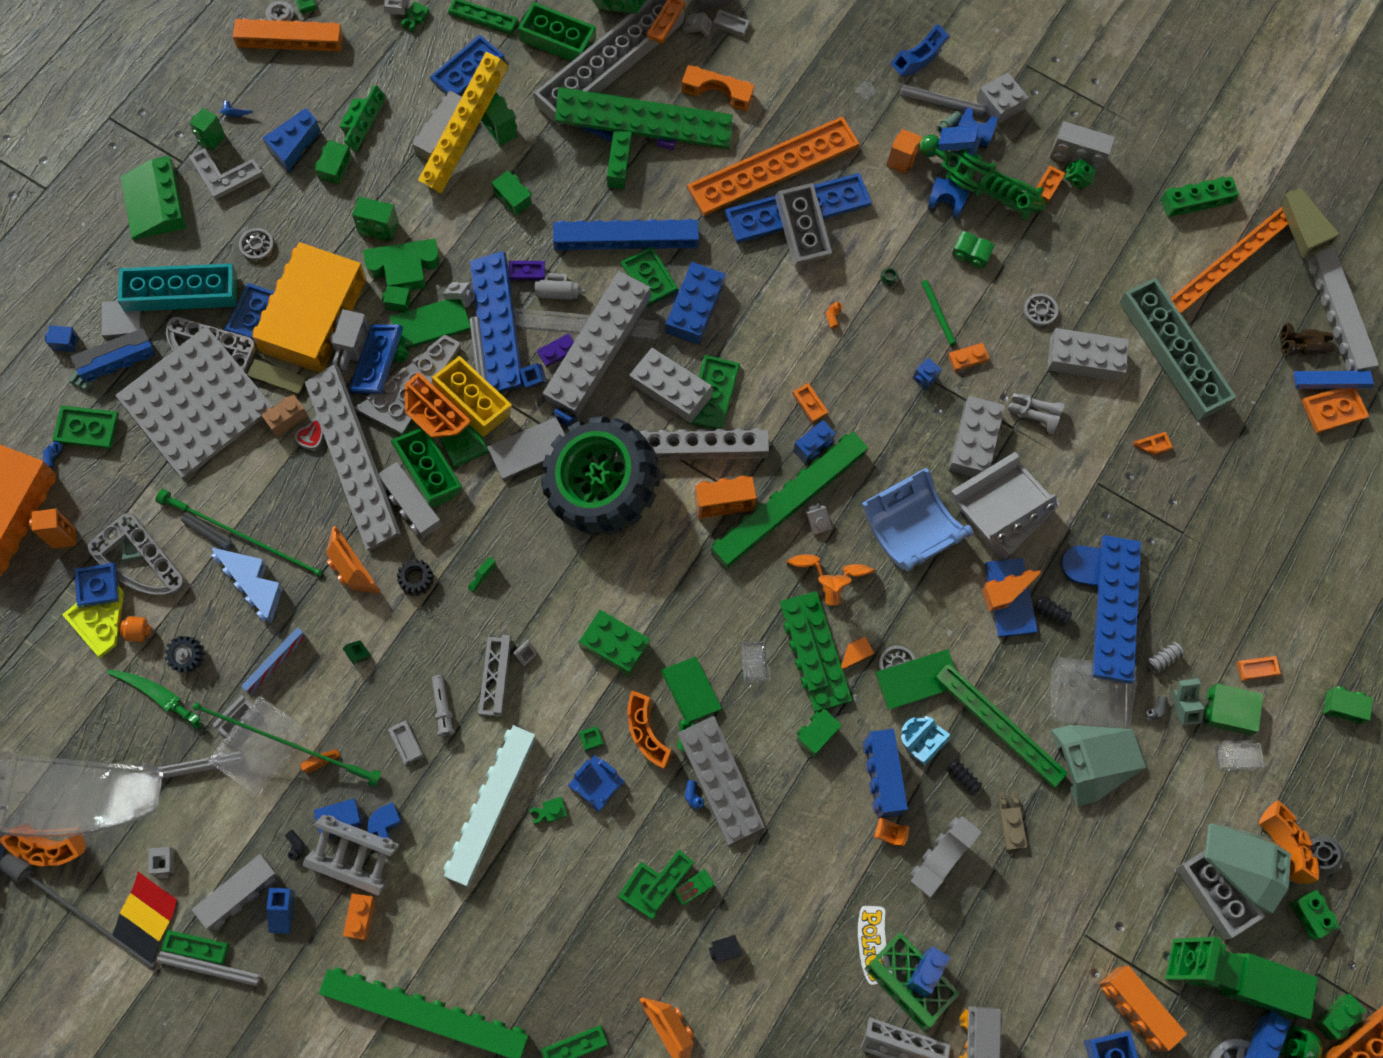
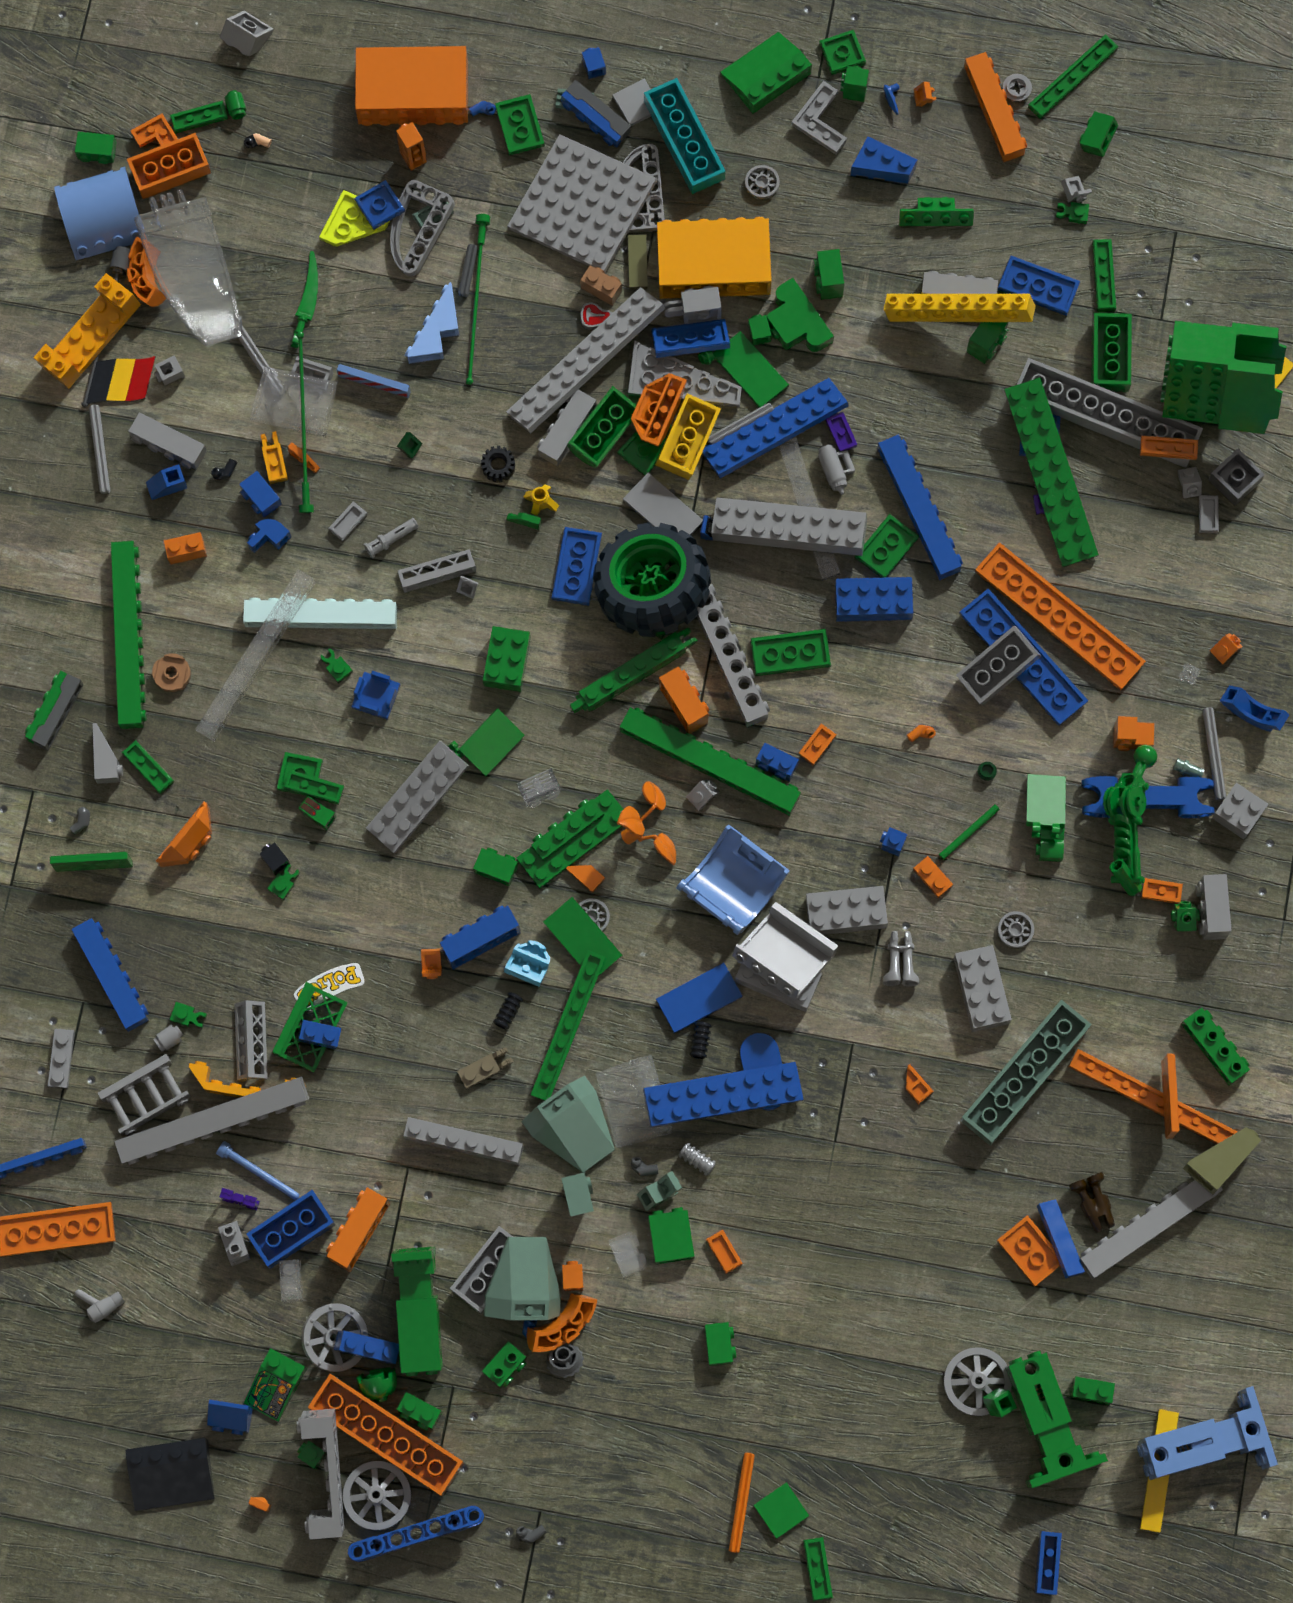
camera: 75 degrees right, 5 degrees up
orange head [120,616,152,643] -> none
green tile [161,930,230,965] -> none
black wheel [165,636,205,672] -> none
blue tile [225,283,274,342] -> none
light grey fence [303,815,399,896] -> none
green brick [315,140,352,185] -> none
orange wedge [326,526,380,594] -> none
light grey bracket [443,282,475,308] -> none
green brick [491,171,532,216] -> none
blue brick [519,363,548,389] -> none
dark purple plate [537,333,574,368] -> none
green tile [579,726,604,752] -> none
green brick [607,130,632,189] -> none
orange brick [627,691,675,769] -> none
light grey brick [629,348,713,423] -> none
orange arch [681,65,755,111] -> none
blue arm [685,780,704,809] -> none
light grey brick [910,816,982,897] -> none
blue tile [939,125,978,151] -> none
orange slope [982,570,1041,612] -> none
none -> light orange plate [33,273,141,389]
none -> medium nougat plate [152,653,191,692]
none -> clear brick [195,569,316,742]
none -> light orange hinge [261,431,288,484]
none -> green plate [267,864,300,901]
none -> light grey brick [403,1117,523,1166]
none -> yellow rock [524,484,559,516]
none -> blue tile [552,527,602,606]
none -> sand green wedge [561,1172,594,1216]
none -> orange brick [562,1261,584,1291]
none -> green hinge [570,628,697,714]
none -> green tile [819,30,866,75]
none -> orange tile [913,82,936,107]
none -> tile [1026,774,1066,839]
none -> orange tile [1161,1054,1180,1139]
none -> orange bracket [1210,633,1243,664]

